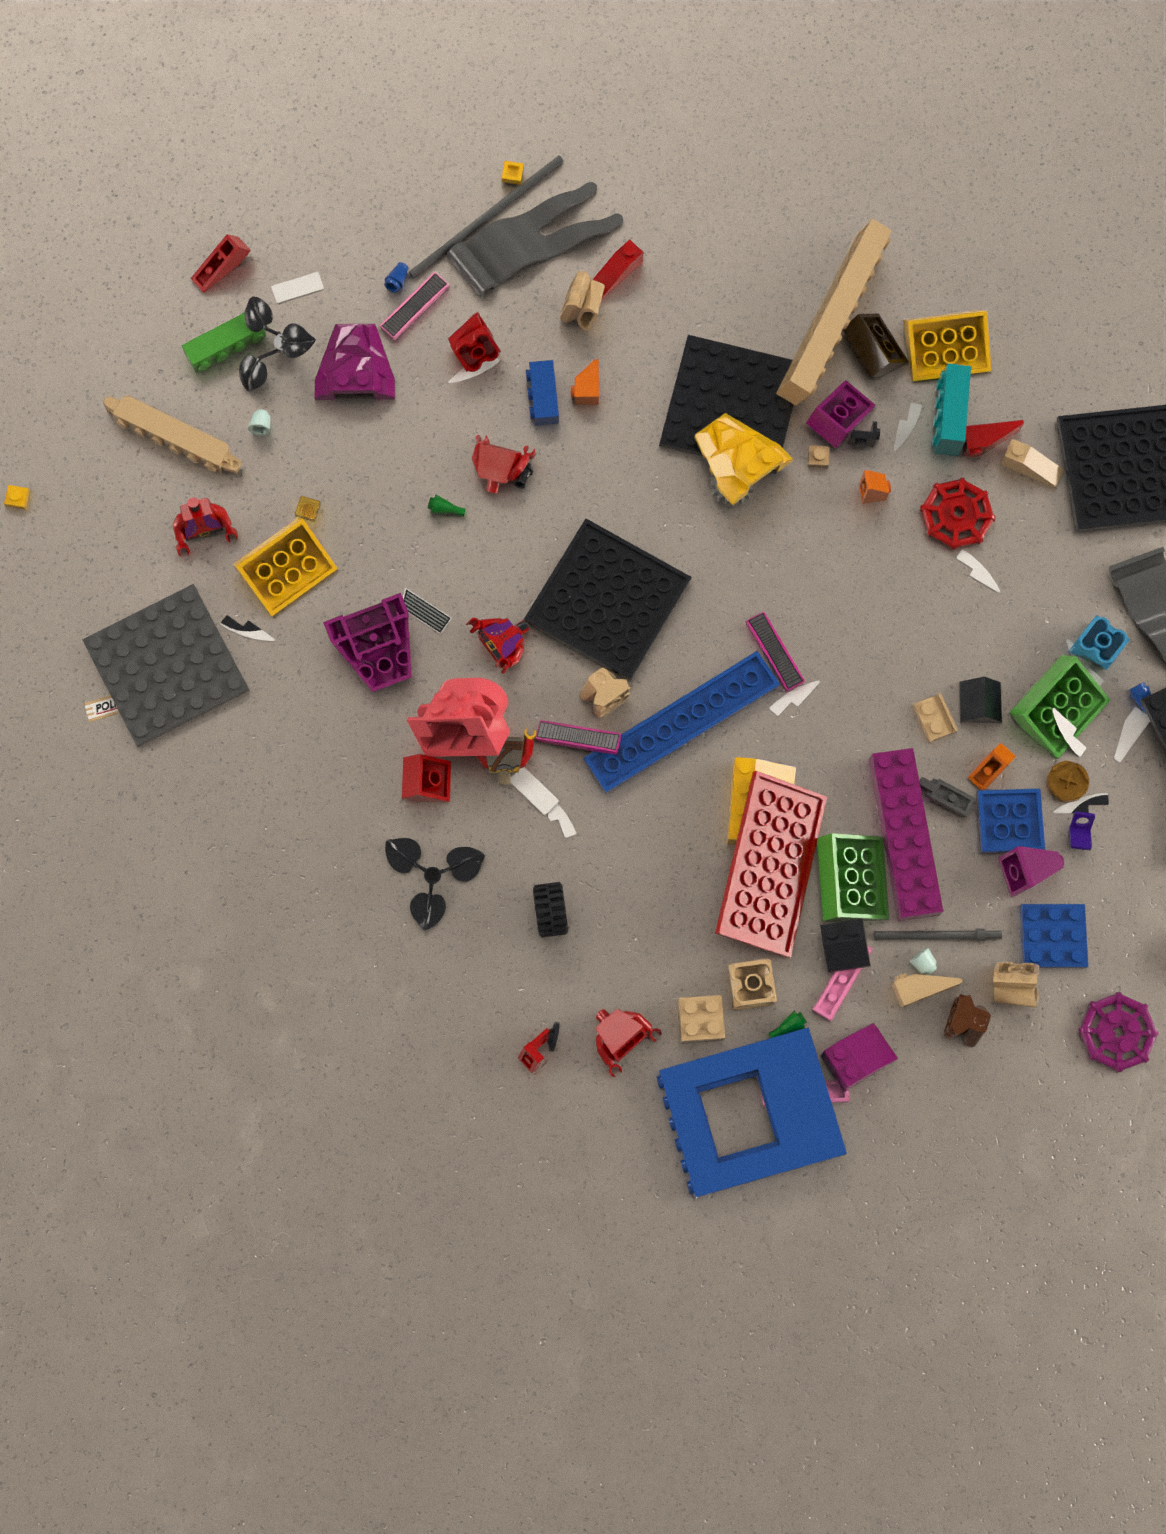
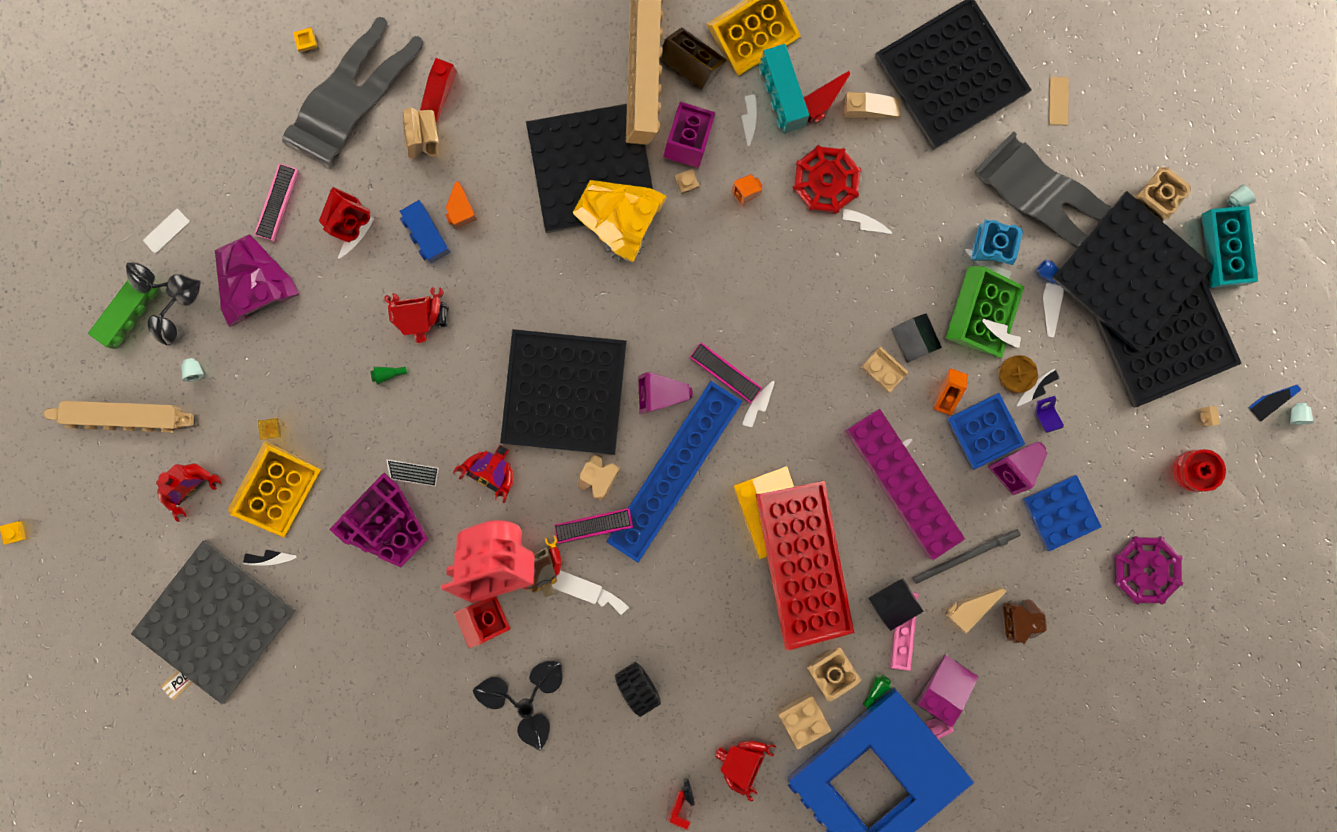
camera: 25 degrees left, 10 degrees up
red slope [190,234,251,292] -> none
blue cone [384,262,408,293] -> none
dark grey piece [409,155,563,278] -> none
bright green slope [817,833,889,922] -> none
black bracket [850,421,880,448] -> none
light aqua hat [910,947,937,975] -> none
dark grey hinge [919,777,976,818] -> none
tan piece [993,962,1039,1008] -> none
none -> magenta slope [638,372,693,414]

